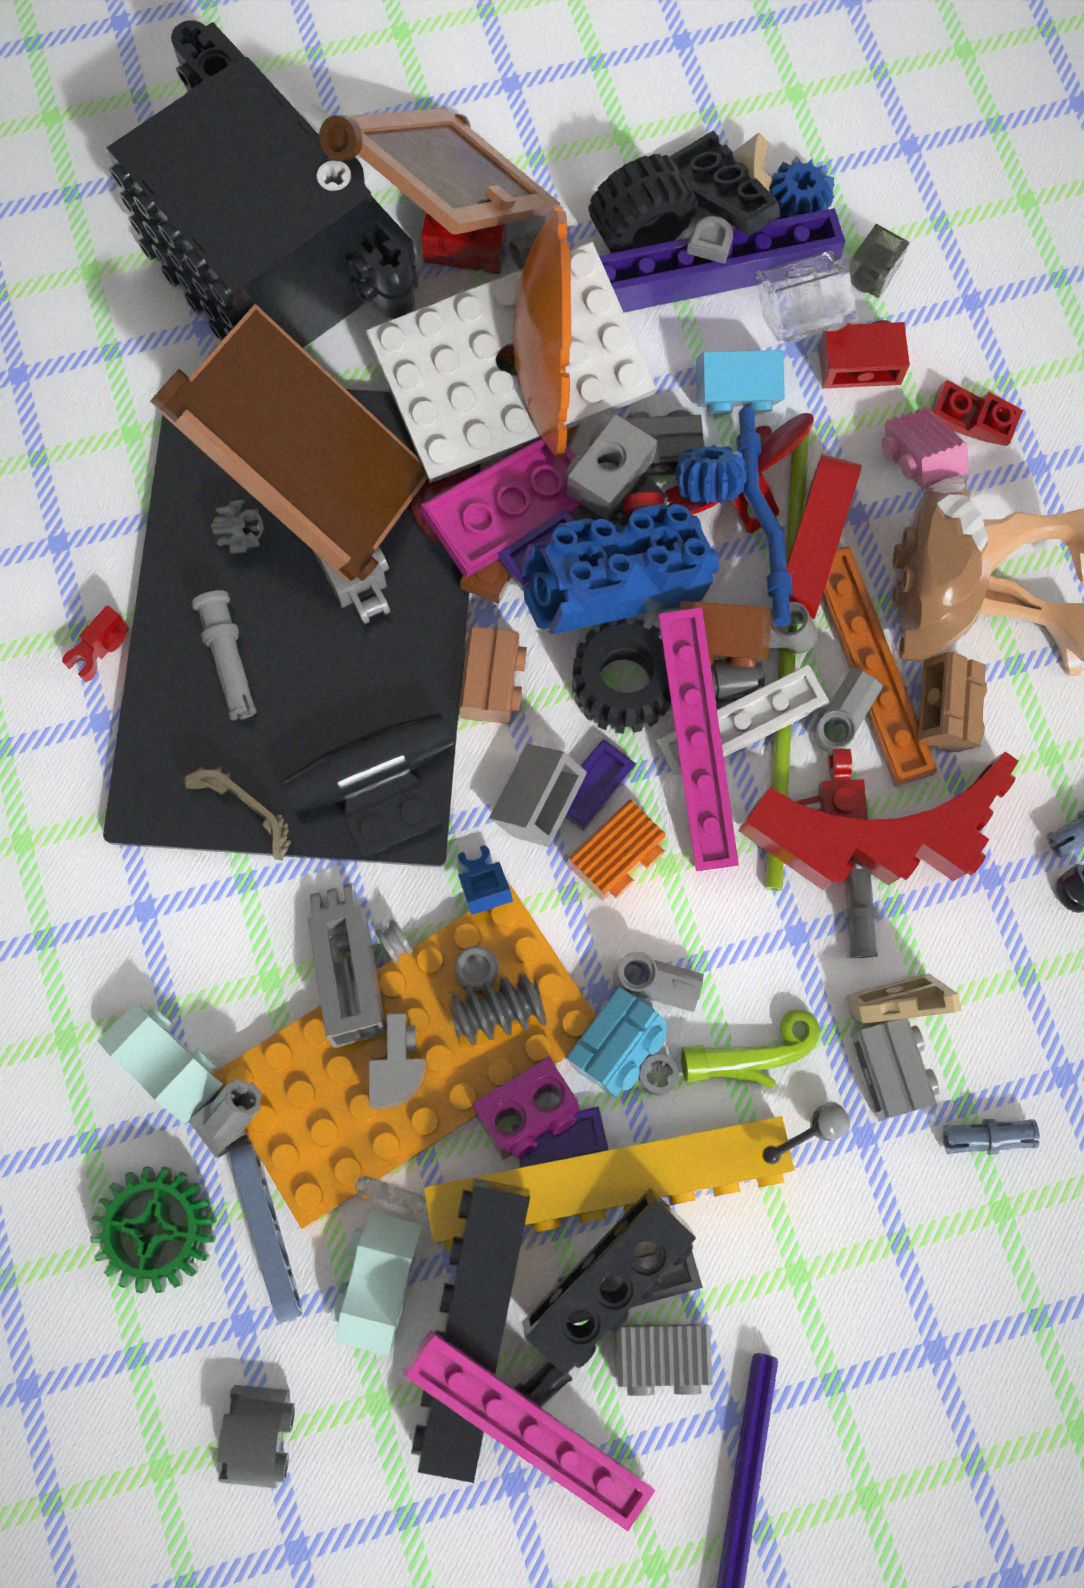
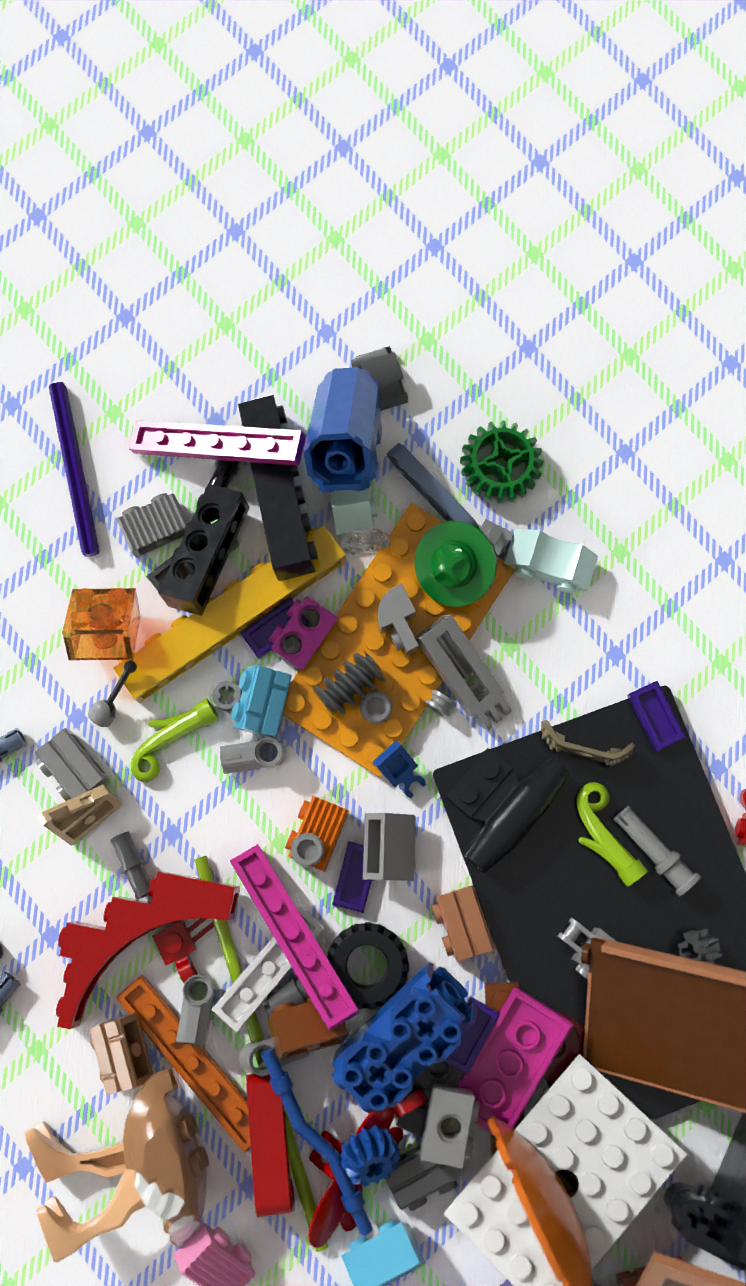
camera: 155 degrees right, 5 degrees up
none -> clear orange brick [62,588,141,661]
none -> light grey tile [291,833,324,866]
none -> blue brick [304,367,382,493]
none -> green hat [414,521,497,607]
none -> lime plant [577,782,648,887]
none -> dark purple tile [627,681,686,753]

